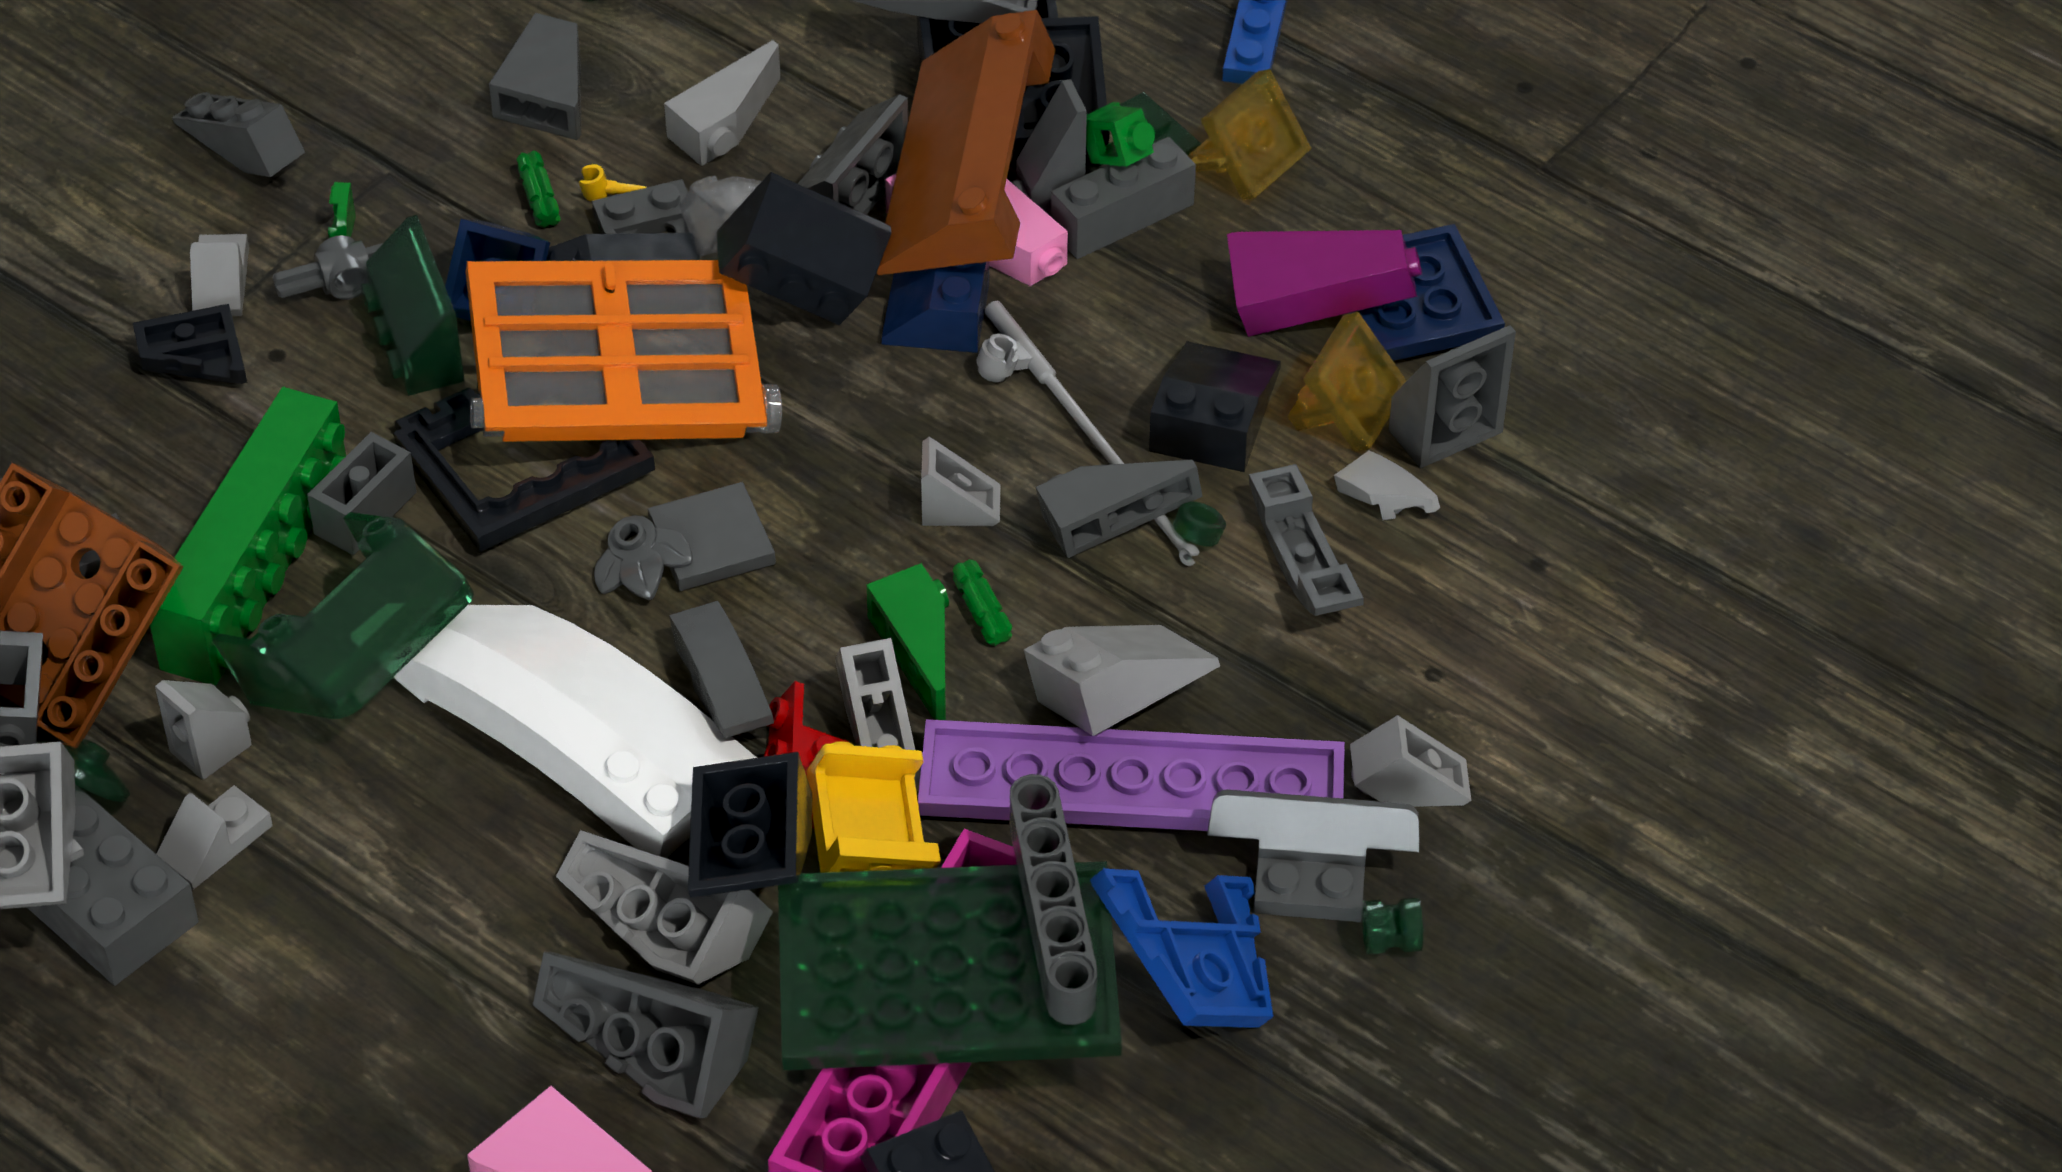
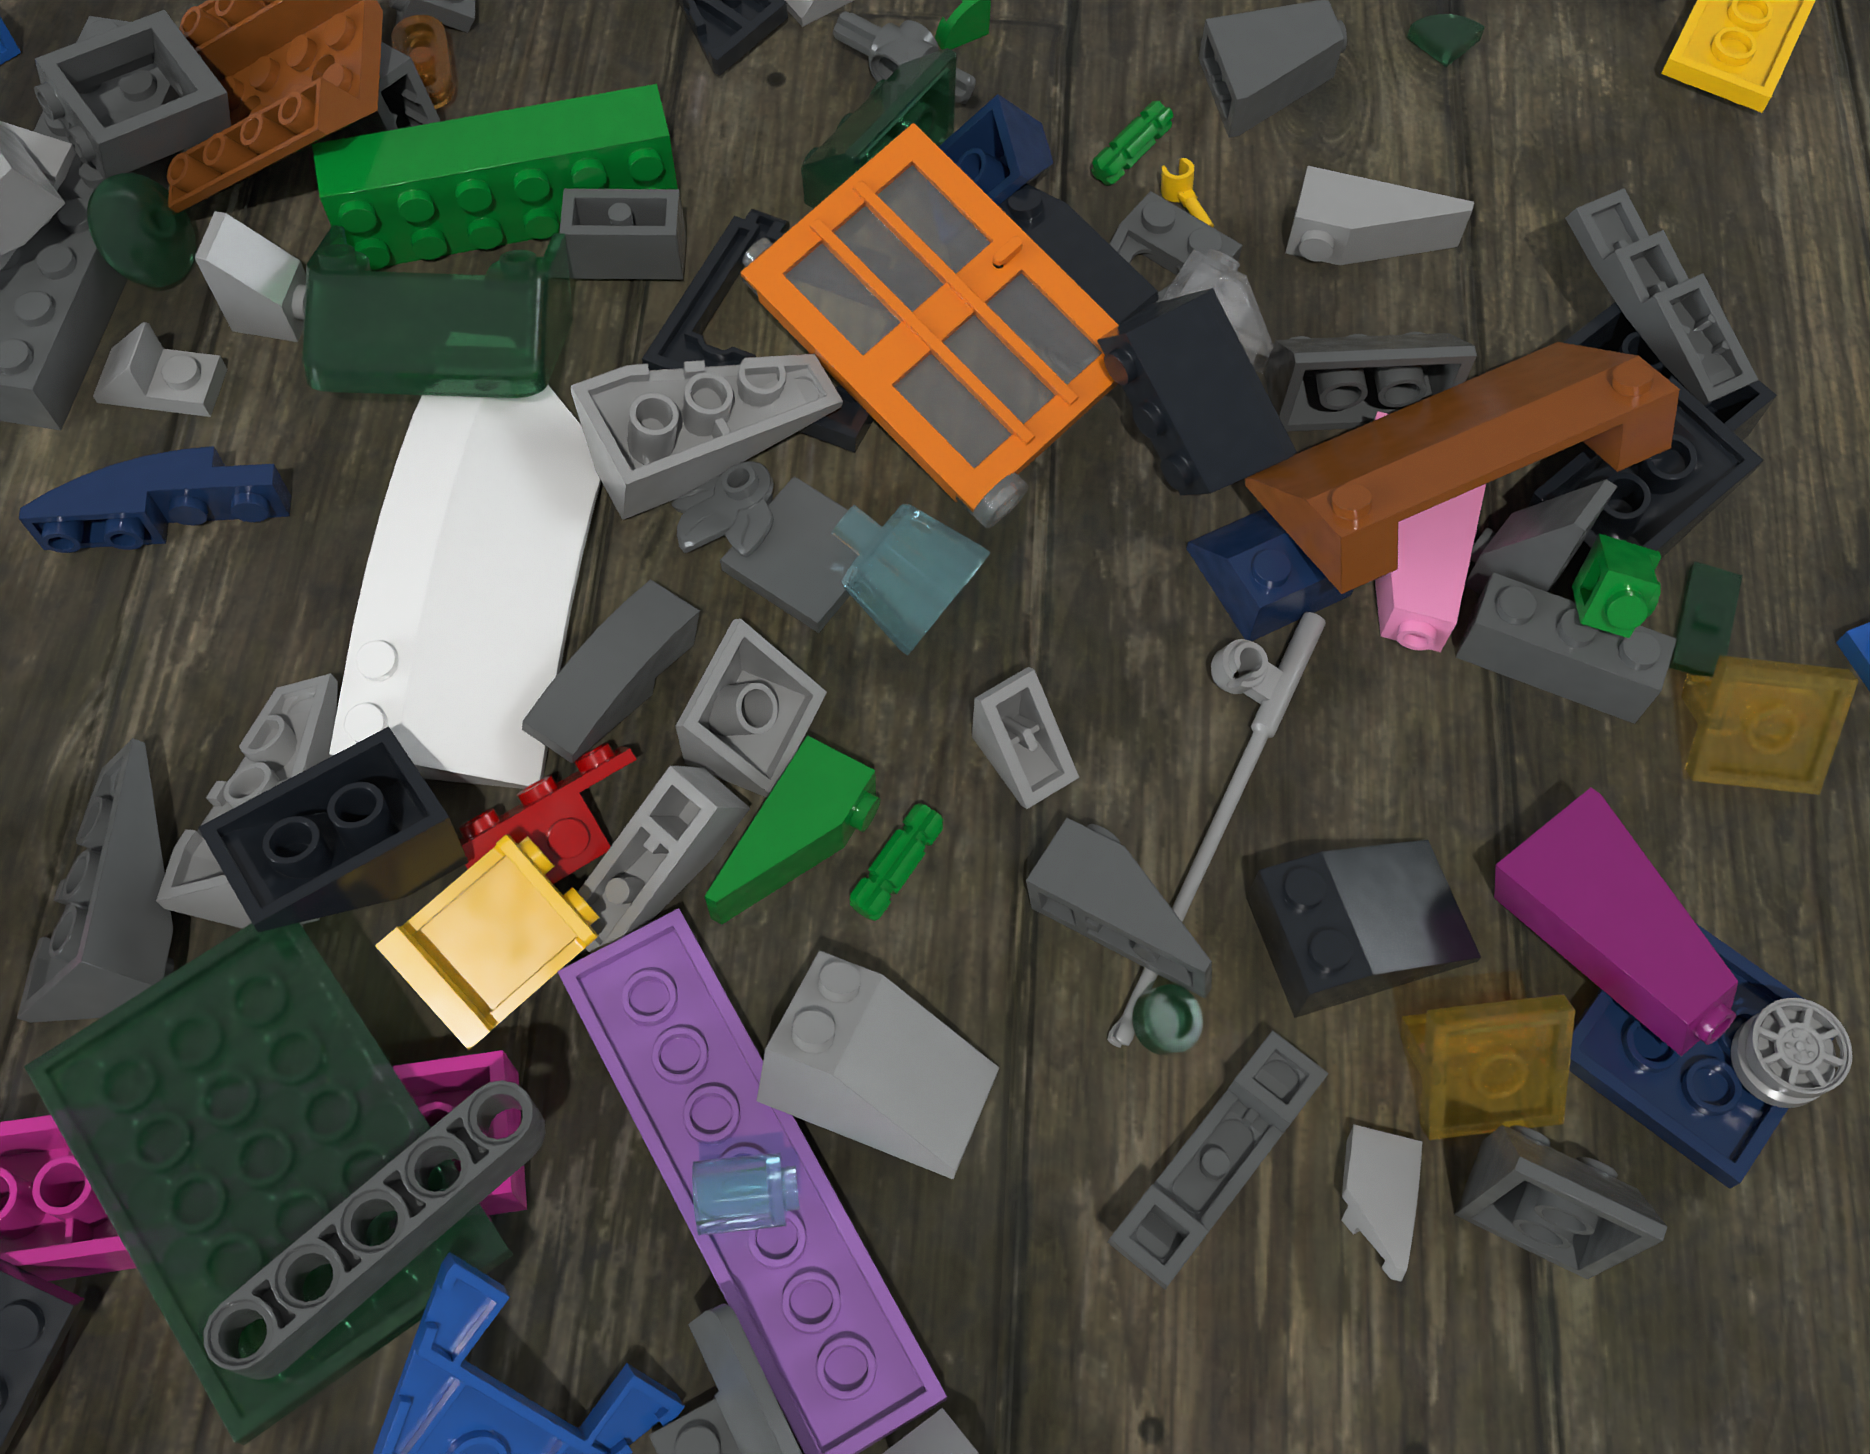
camera: 55 degrees right, 15 degrees up
none -> dark blue slope [19,446,291,553]
none -> light grey wedge [571,354,843,520]
none -> light grey slope [675,619,827,797]
none -> clear light blue brick [692,1152,800,1236]
none -> clear light blue torso [831,504,990,656]
none -> light grey wheel [1731,998,1852,1108]

